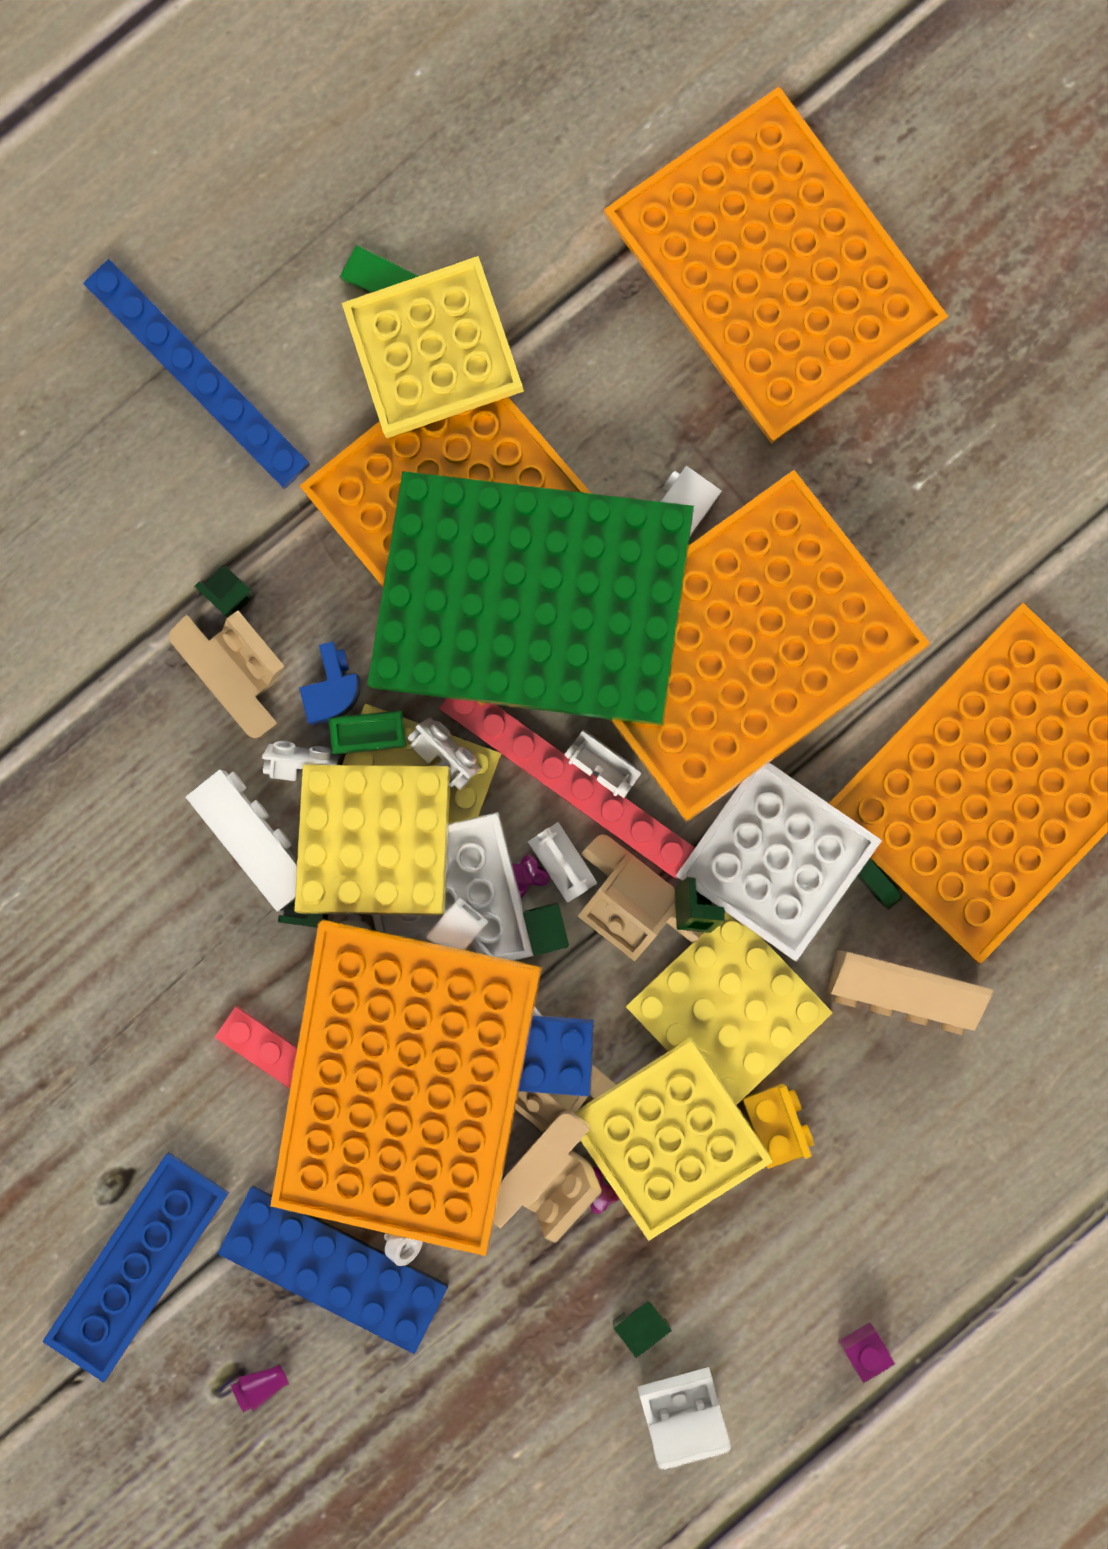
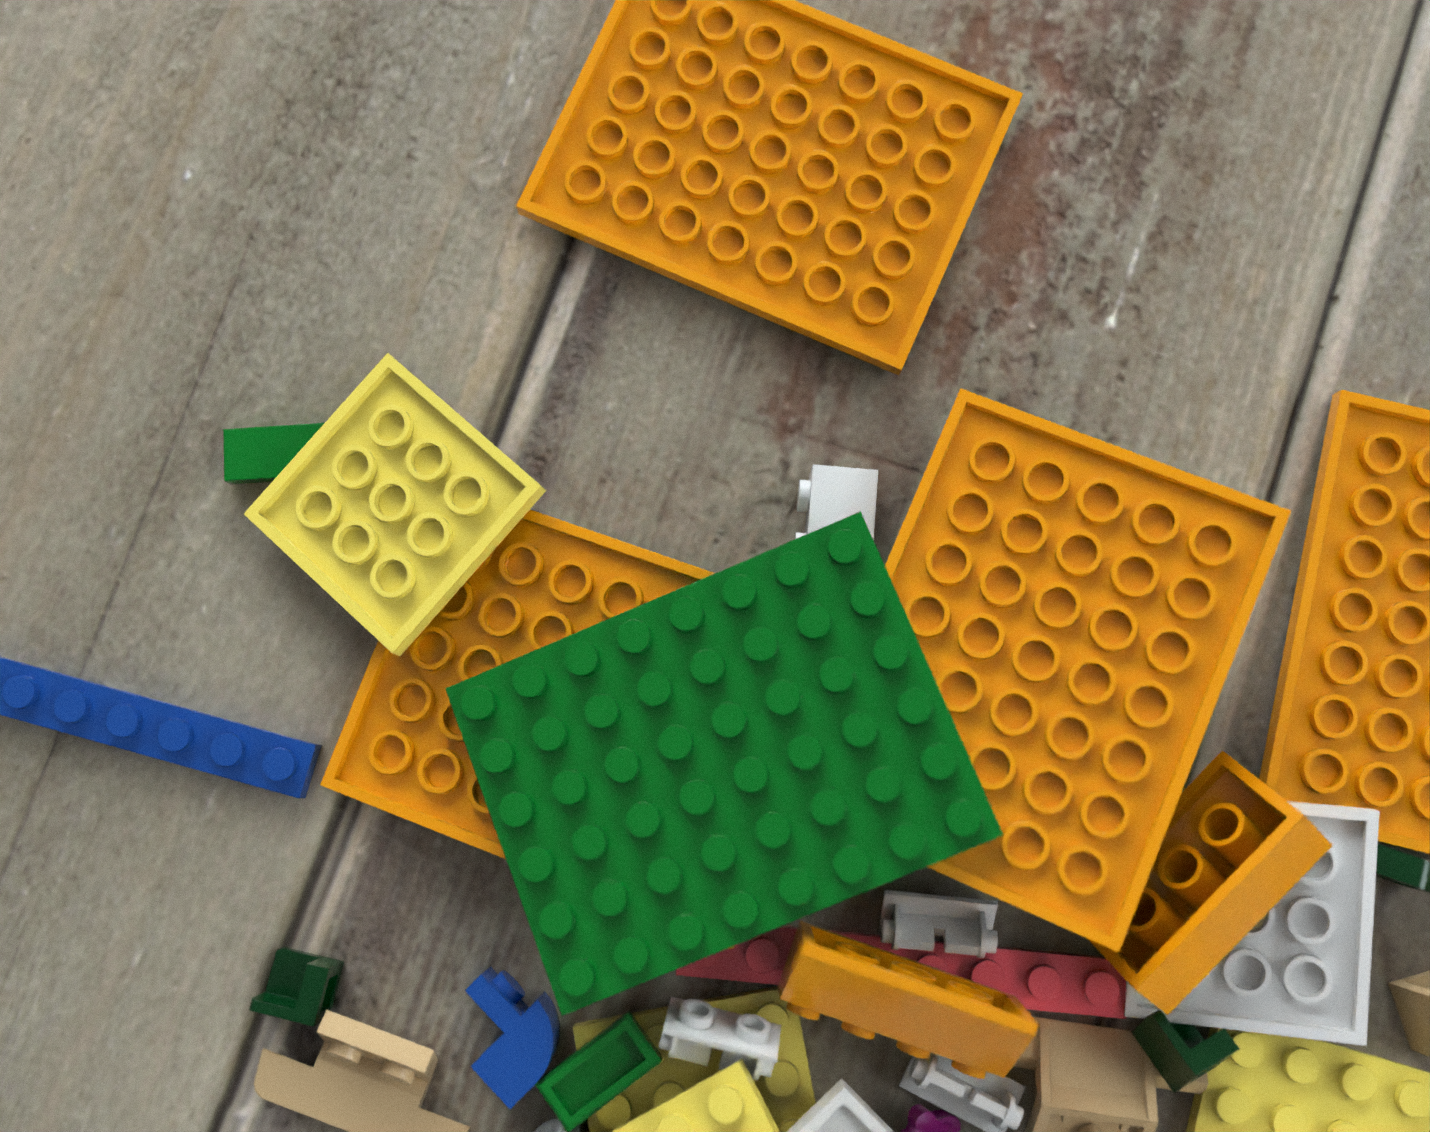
camera: 25 degrees left, 5 degrees down
none -> light orange slope [778,921,1039,1079]
none -> light orange slope [1088,750,1333,1015]

